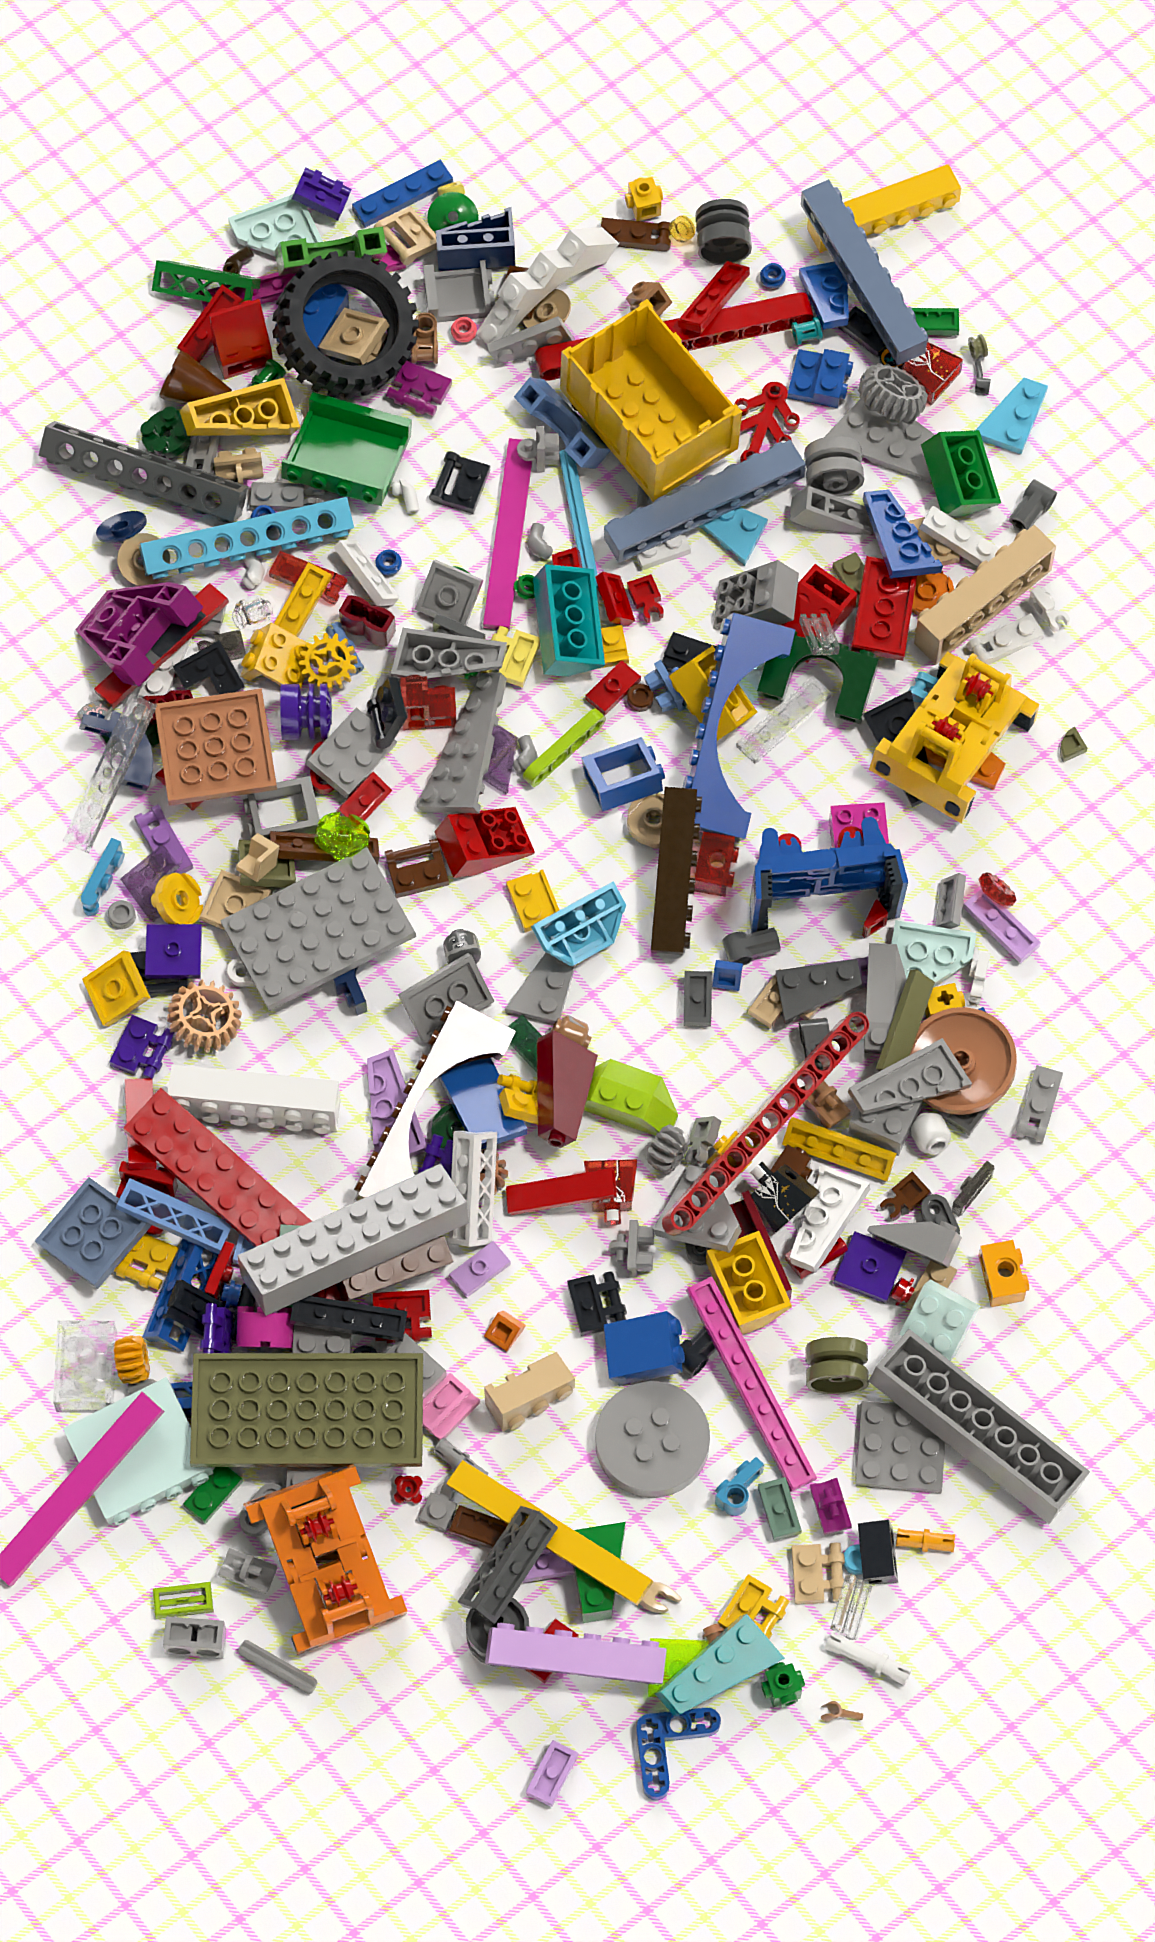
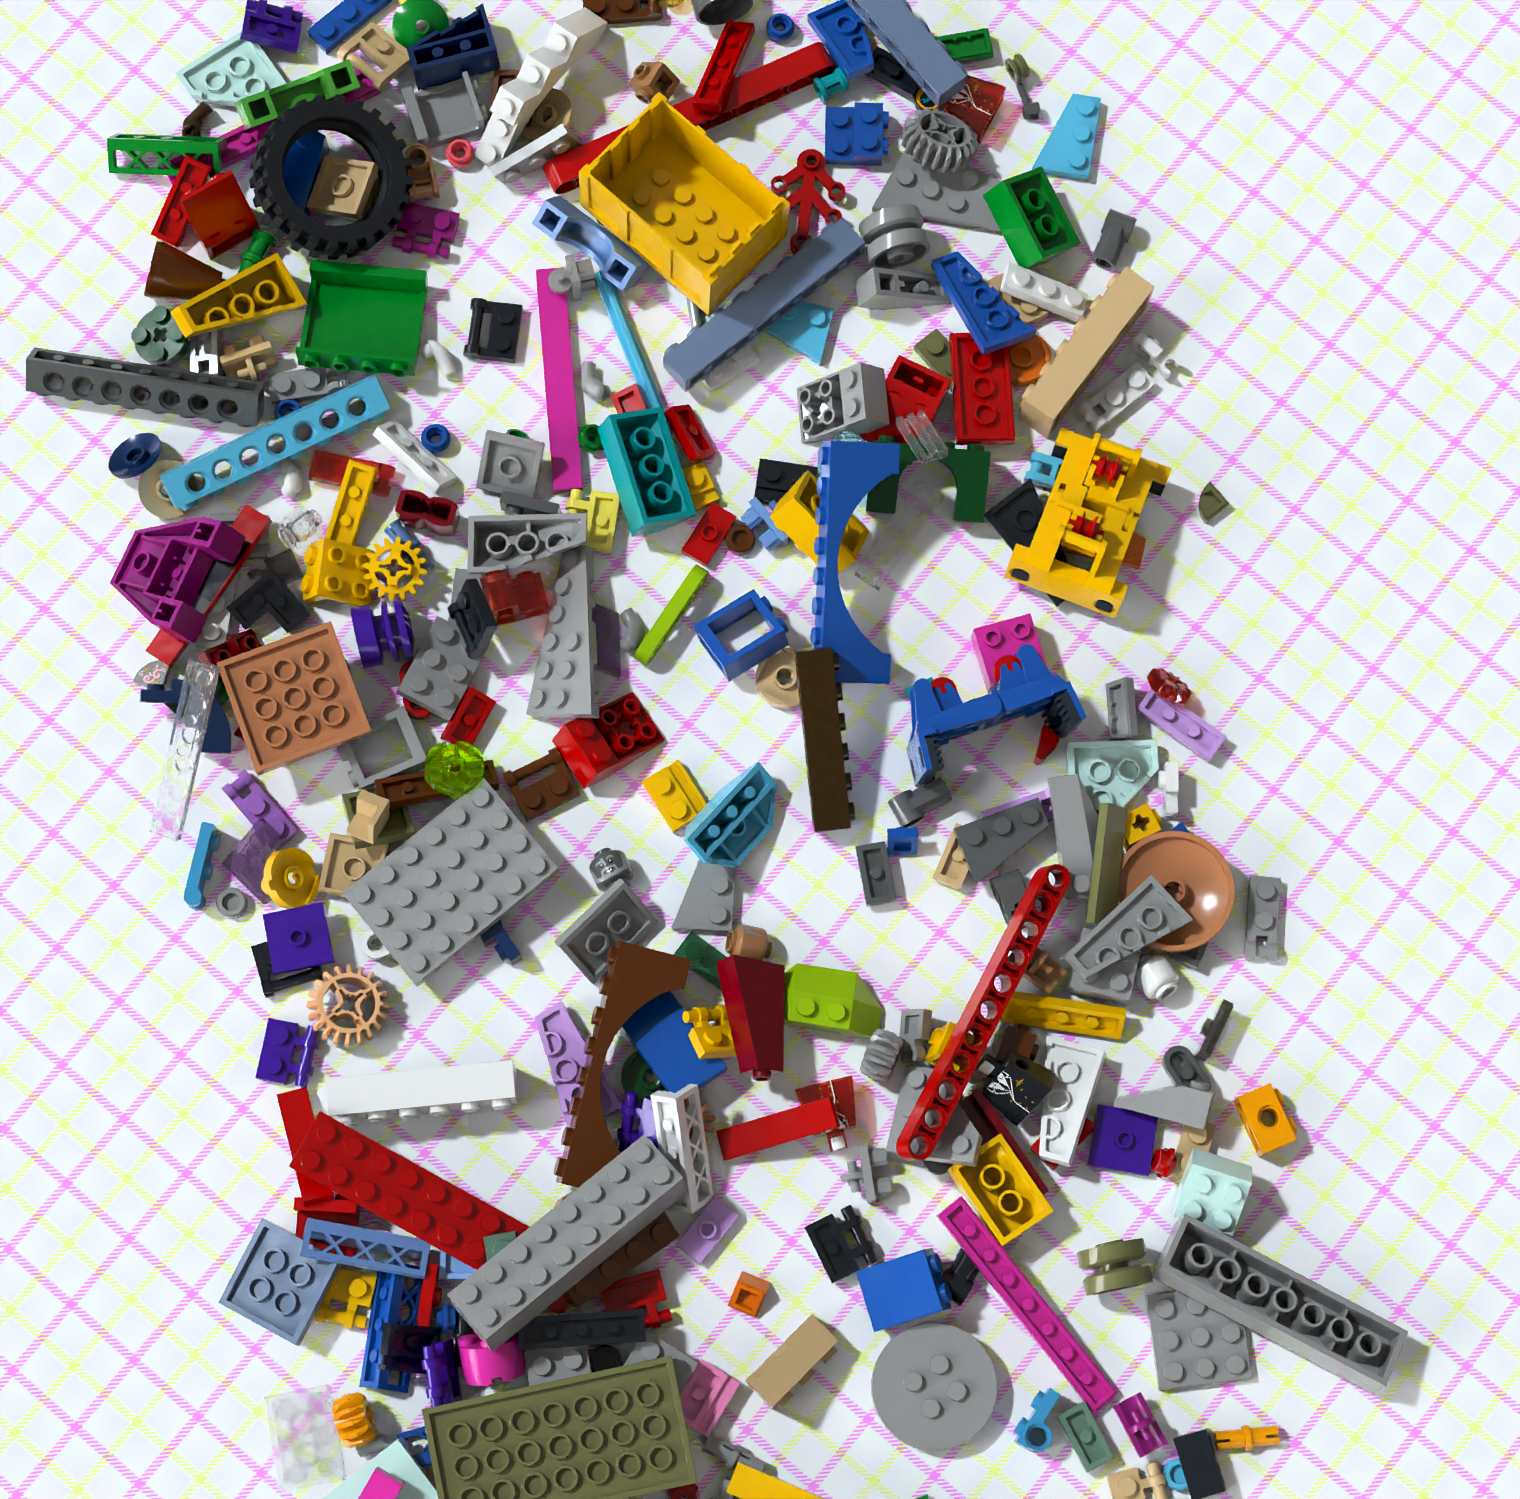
camera: 15 degrees left, 10 degrees up
yellow plate [82,950,150,1027] -> none
red plate [627,574,664,623] -> none
clear red brick [694,831,740,897] -> none
reddish brown plate [880,1171,932,1221] -> none

